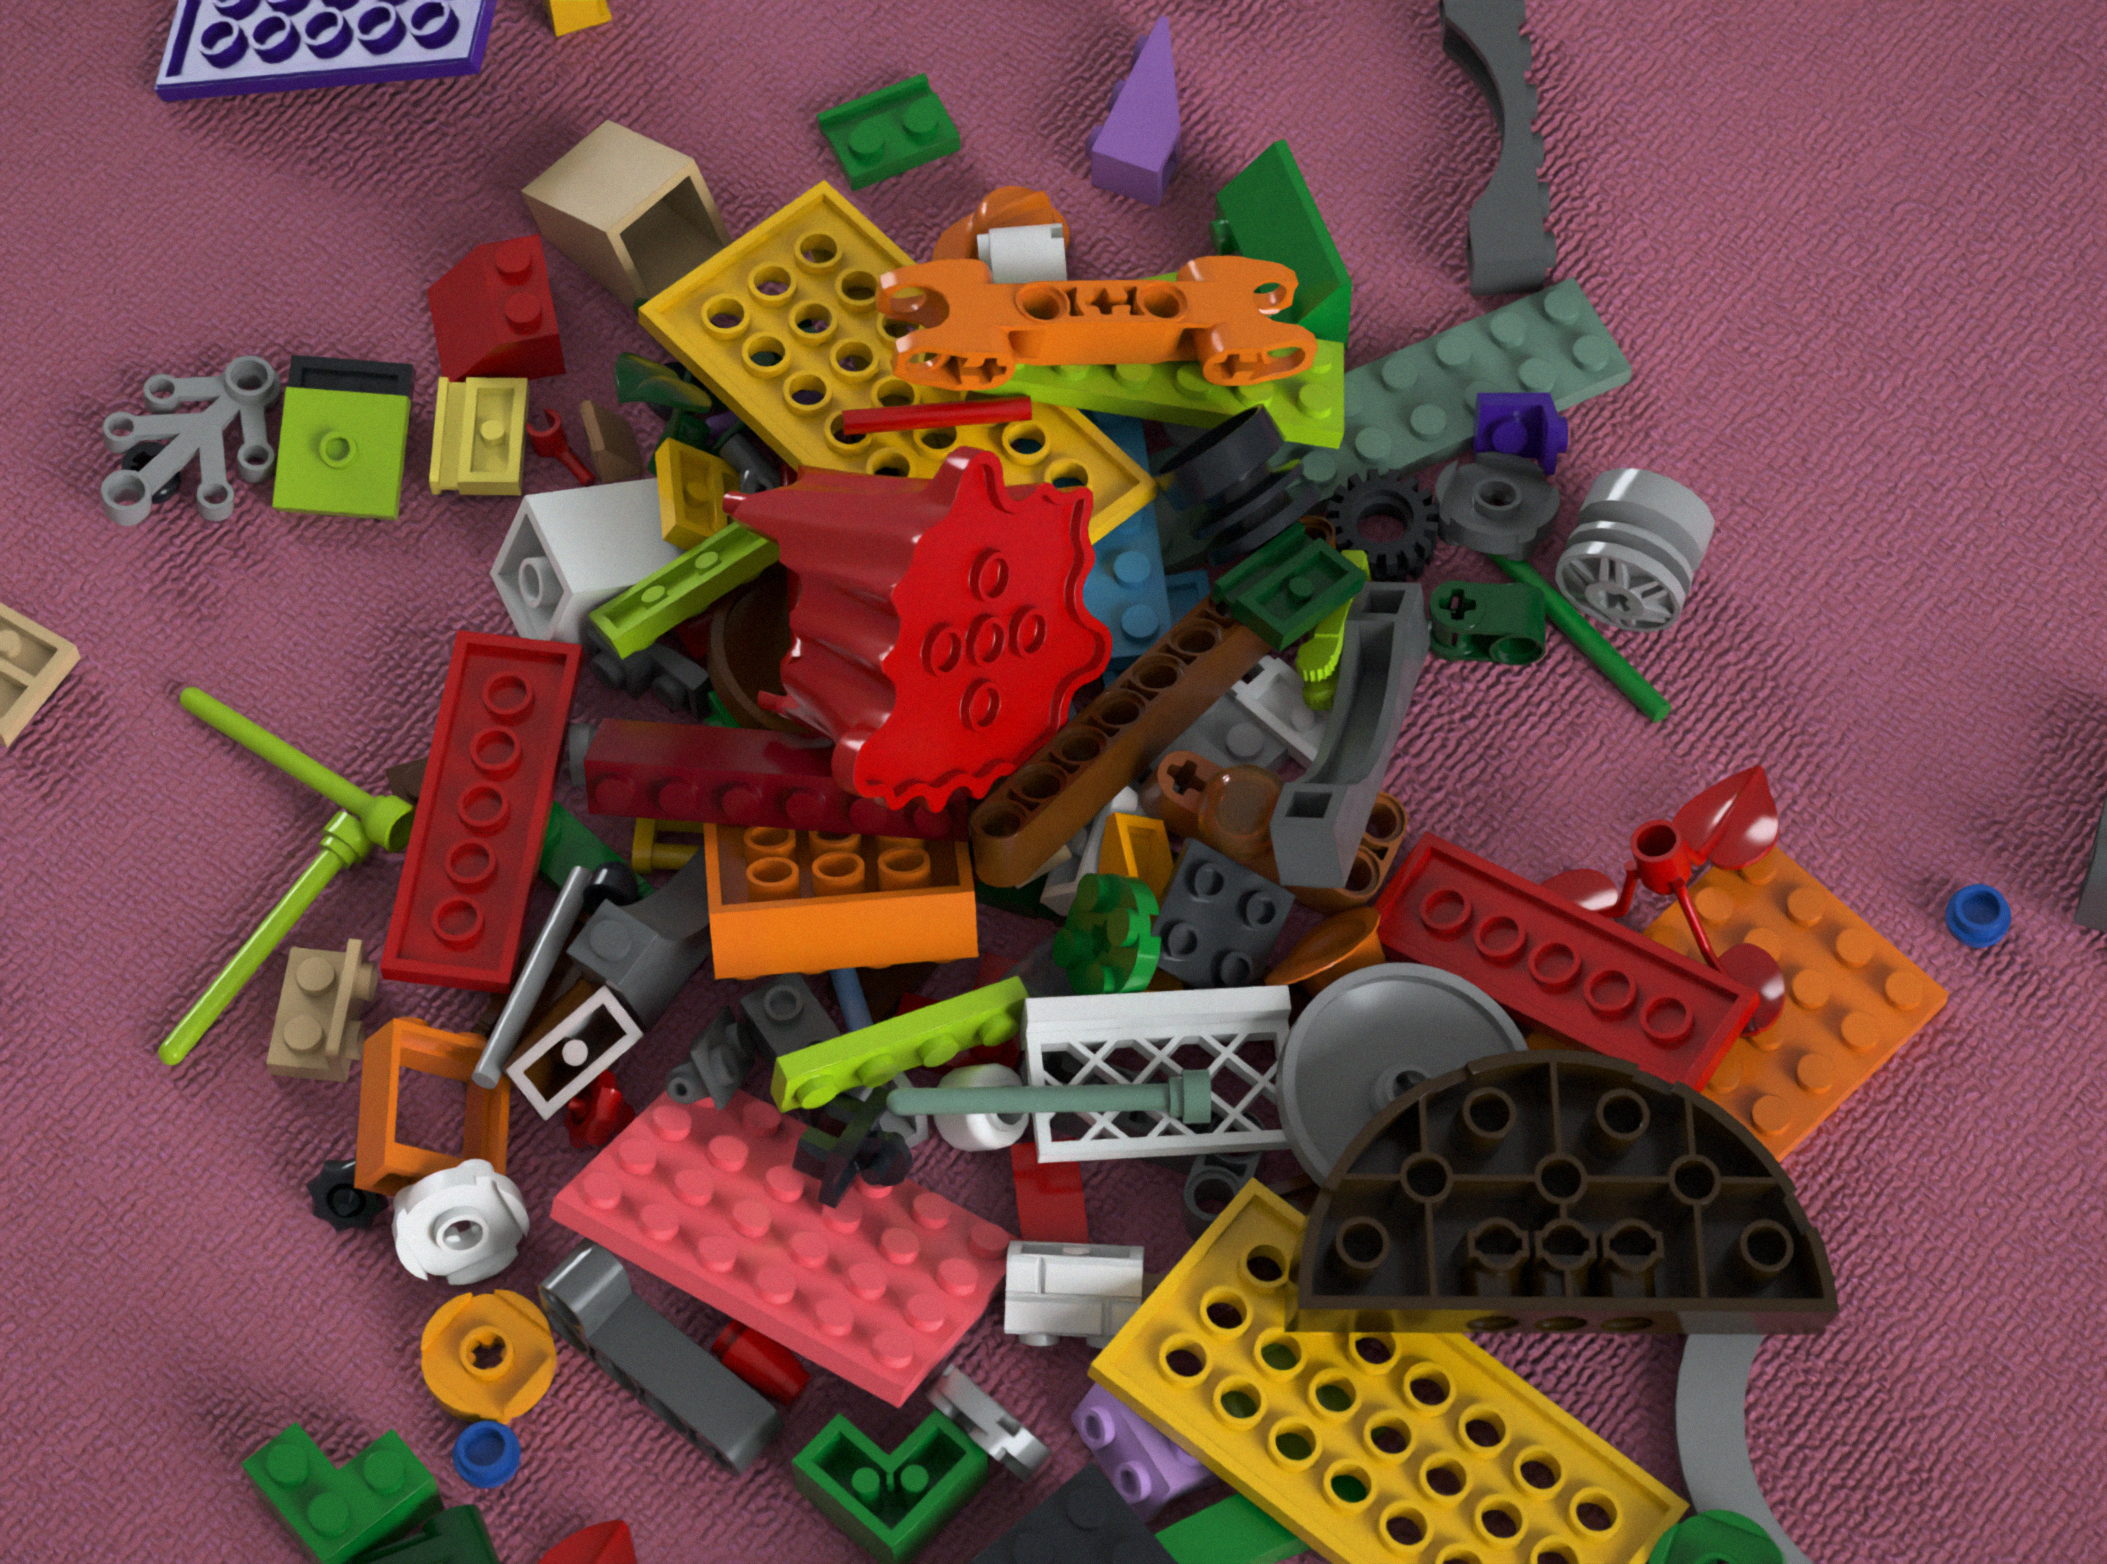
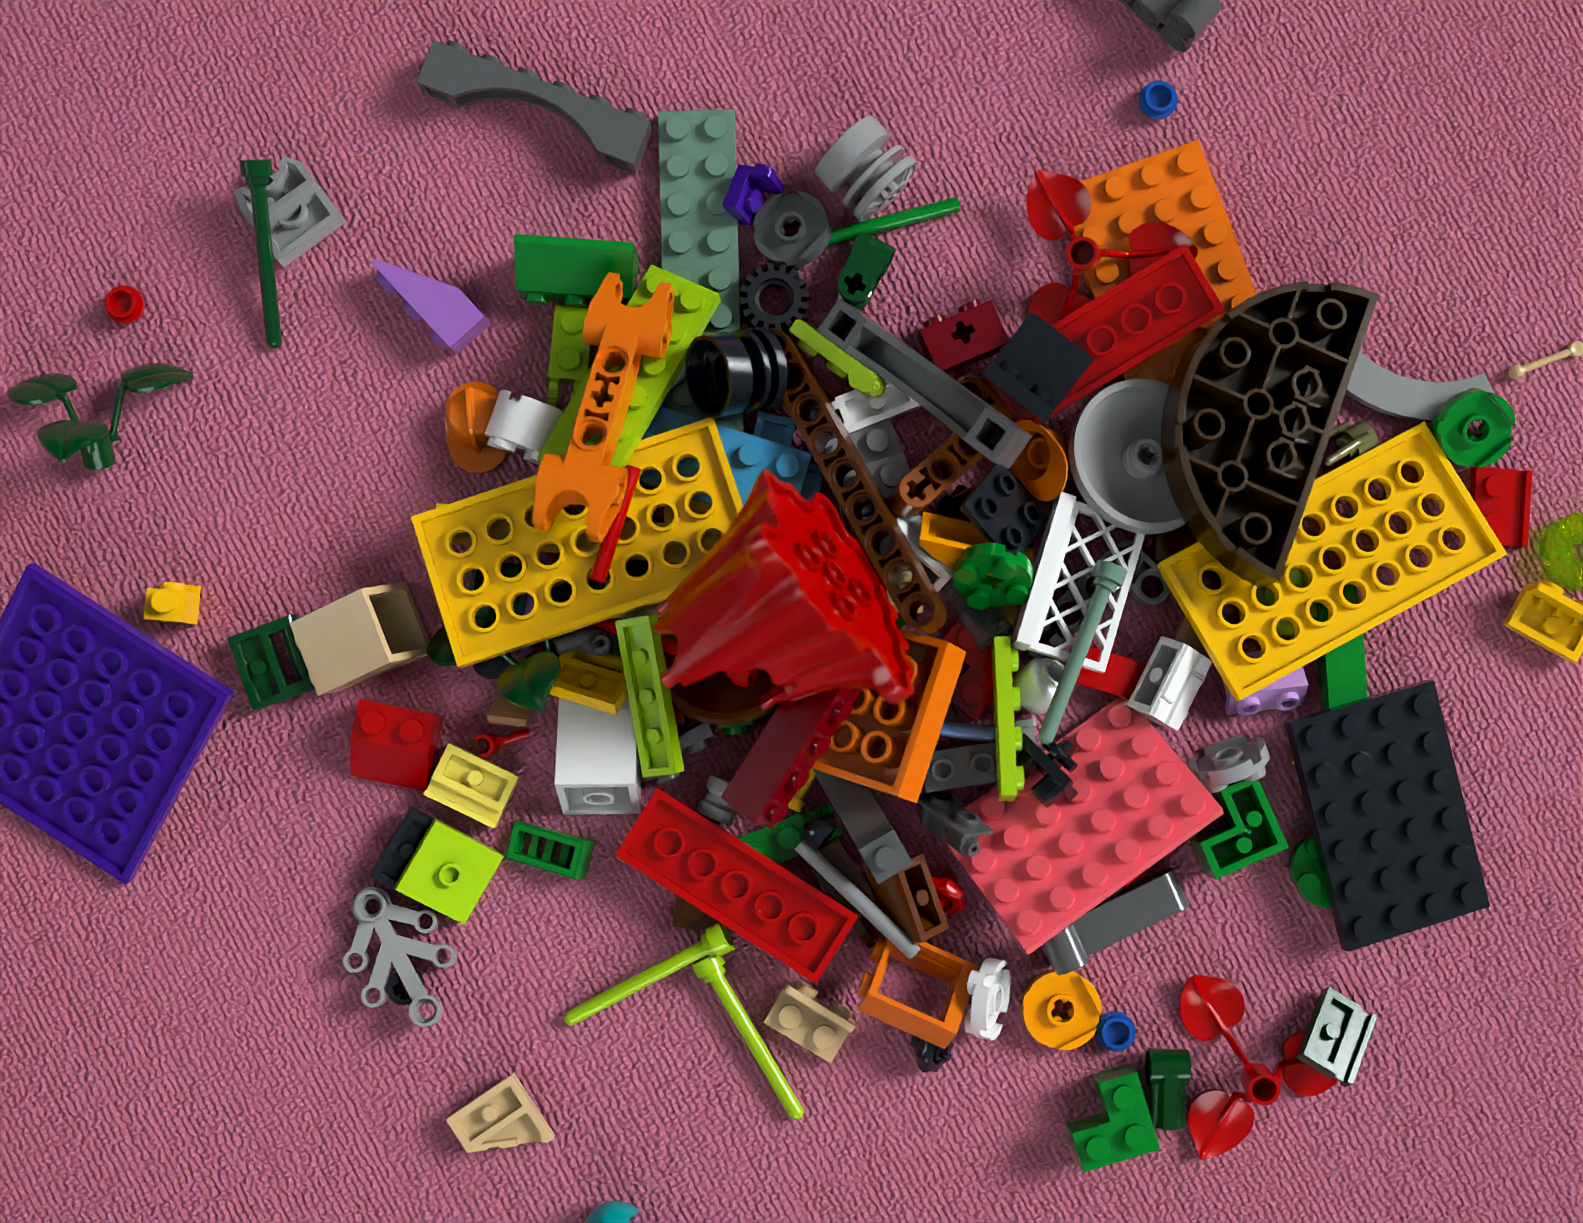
camera: 70 degrees left, 25 degrees up
green plate [816,73,961,192] -> none
clear orange hair [1197,764,1285,864] -> none
dark green plate [1211,521,1367,652] -> none
none -> dark green plate [227,614,315,711]
none -> green slope [505,820,595,880]
none -> dark red brick [917,299,1009,374]
none -> black bracket [982,313,1093,422]
none -> olive plant [1324,420,1378,465]

